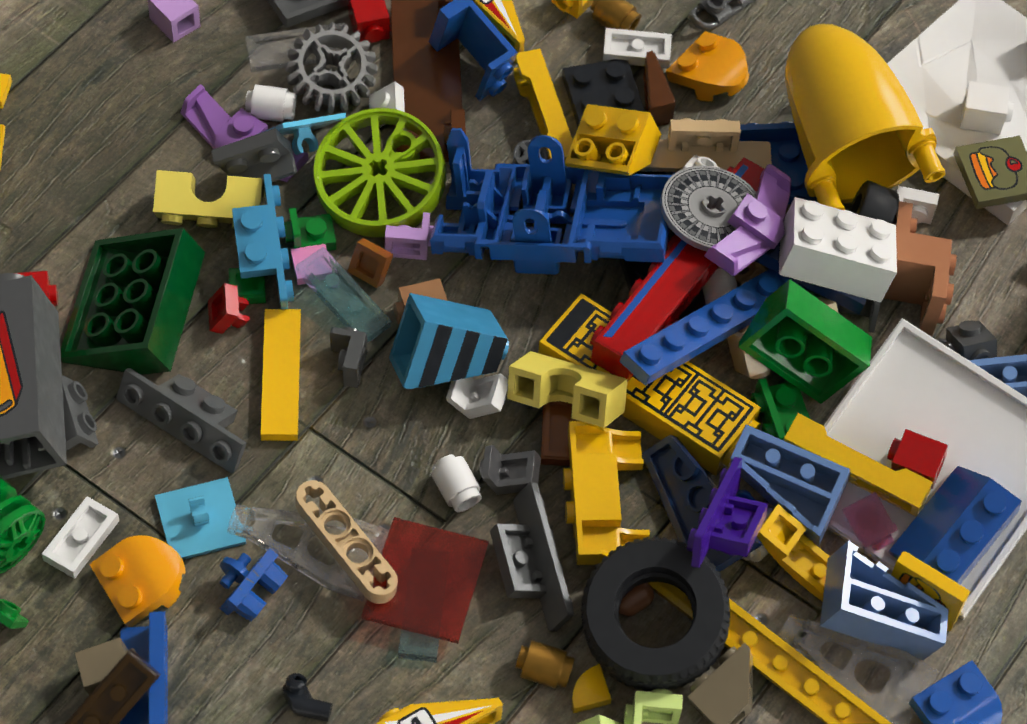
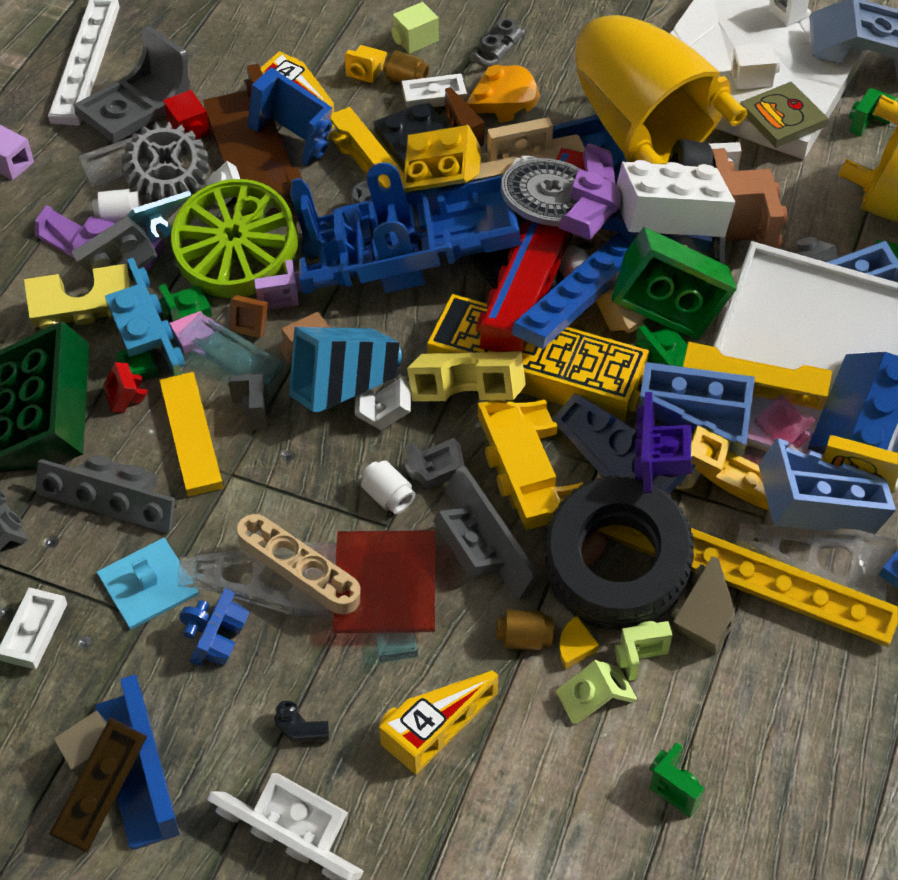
camera: 10 degrees left, 5 degrees down
light orange slope [89,535,186,627] -> none
dark orange tile [541,401,579,466] -> none
red brick [887,429,948,489] -> none

